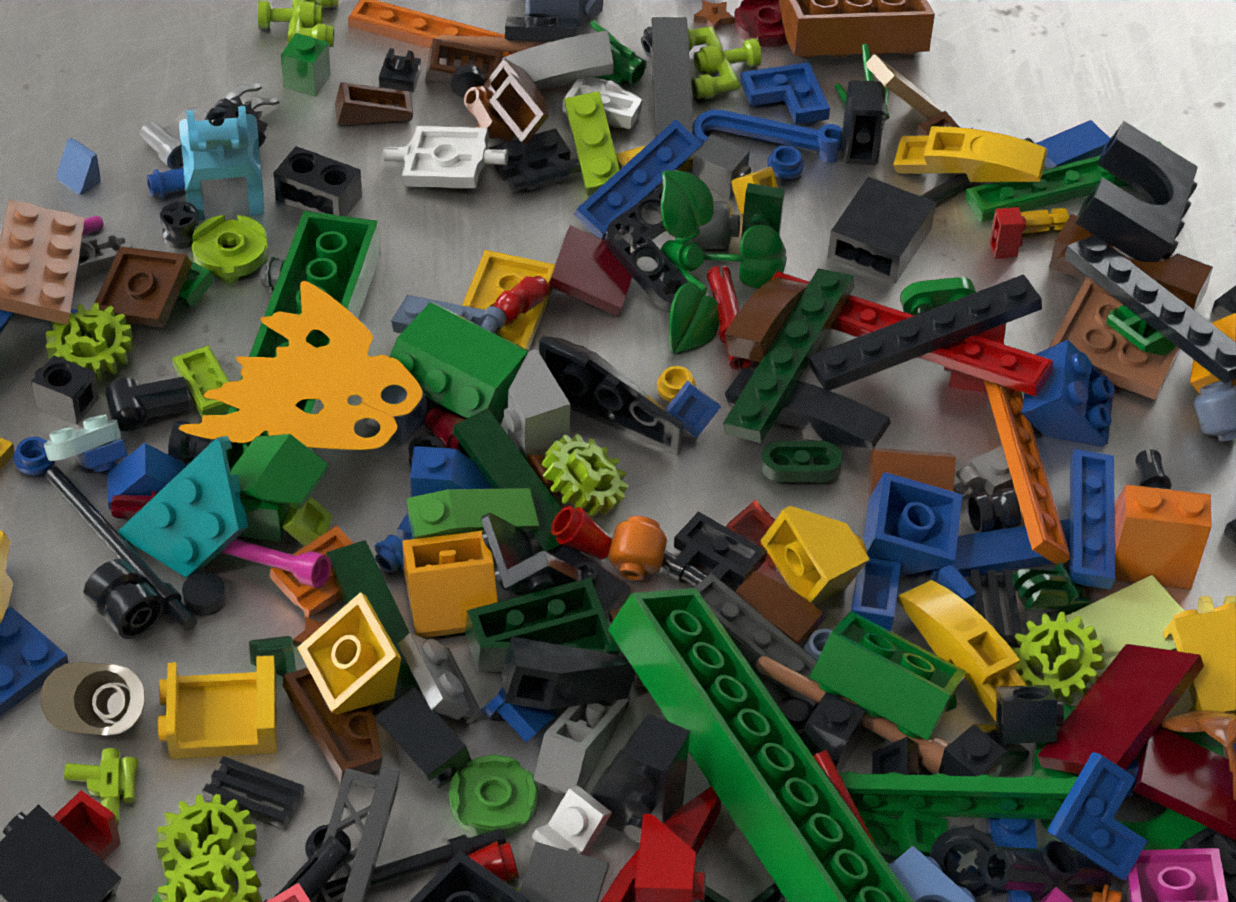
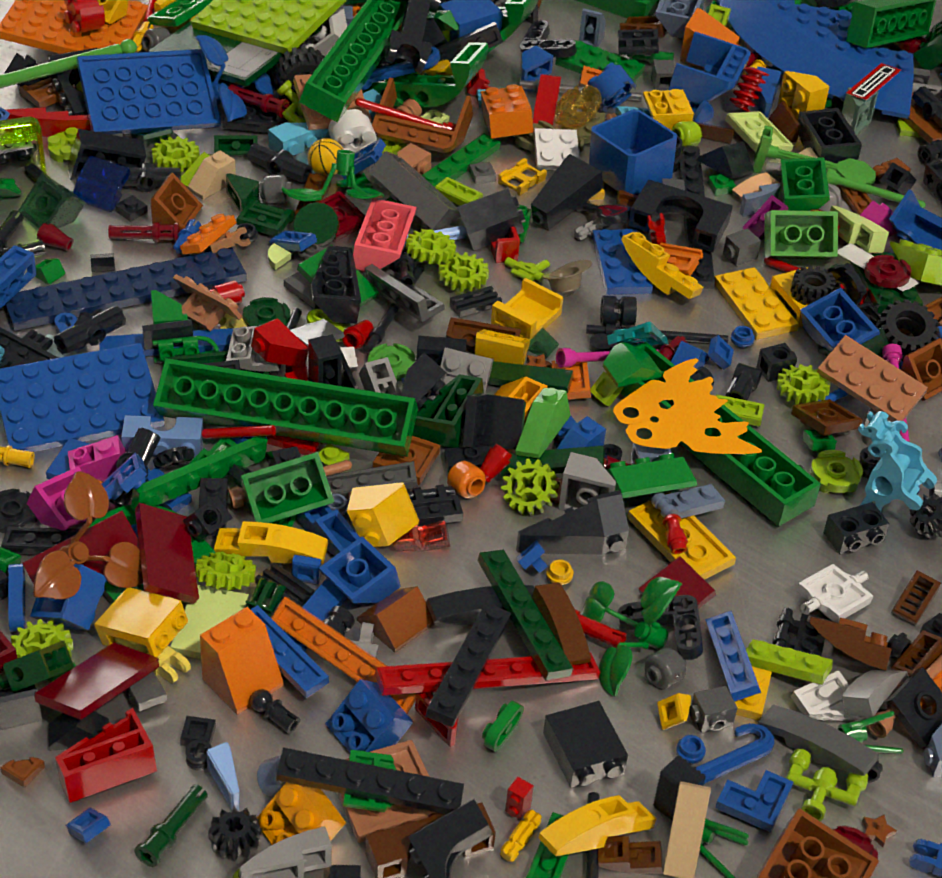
camera: 130 degrees right, 5 degrees down
light aqua plate [43,414,121,461] -> none
dark green plate [741,183,785,238] -> none
dark green plate [761,441,843,482] -> none

